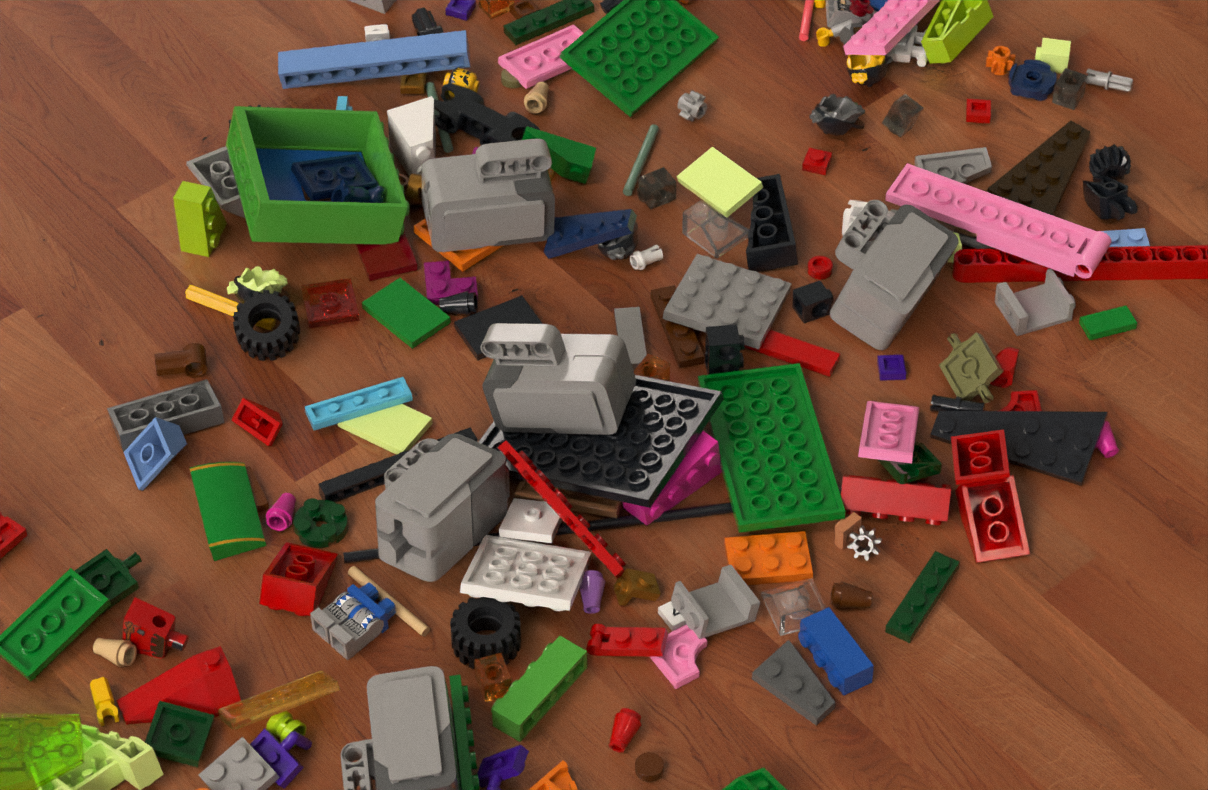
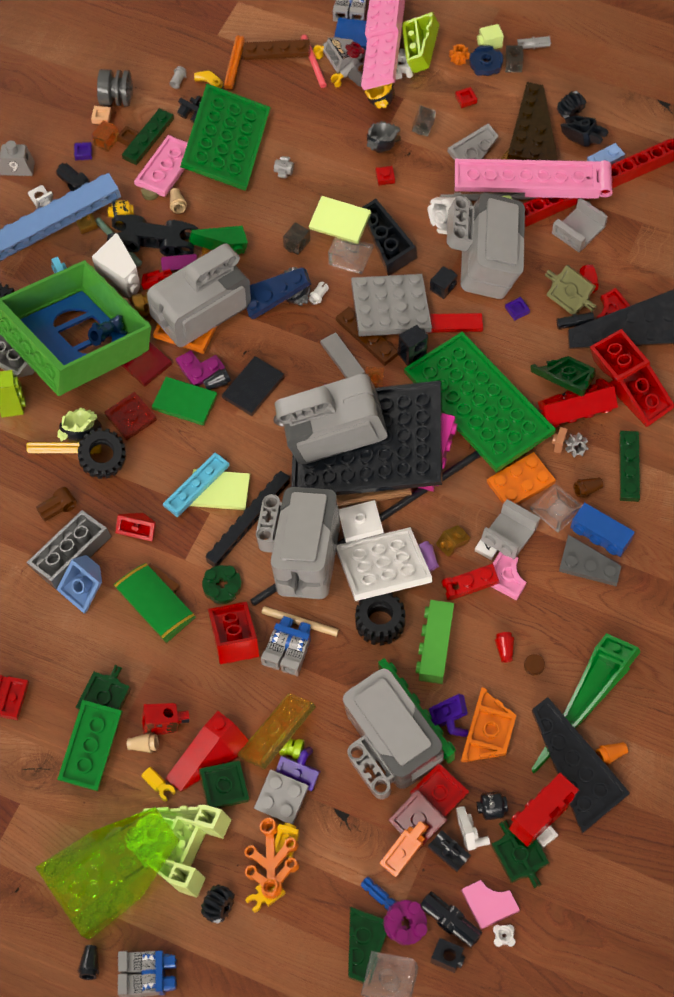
camera: 25 degrees left, 15 degrees up
dark pink cone [266,493,296,531] -> none
dark blue tile [291,154,379,201] -> none
clear orange brick [474,653,512,702] -> none
red wing [498,440,627,579] -> none
sand green bar [623,124,659,196] -> none
red tile [807,256,833,280] -> none
bright pink tile [858,401,919,463] -> none
green tile [1079,305,1137,341] -> none

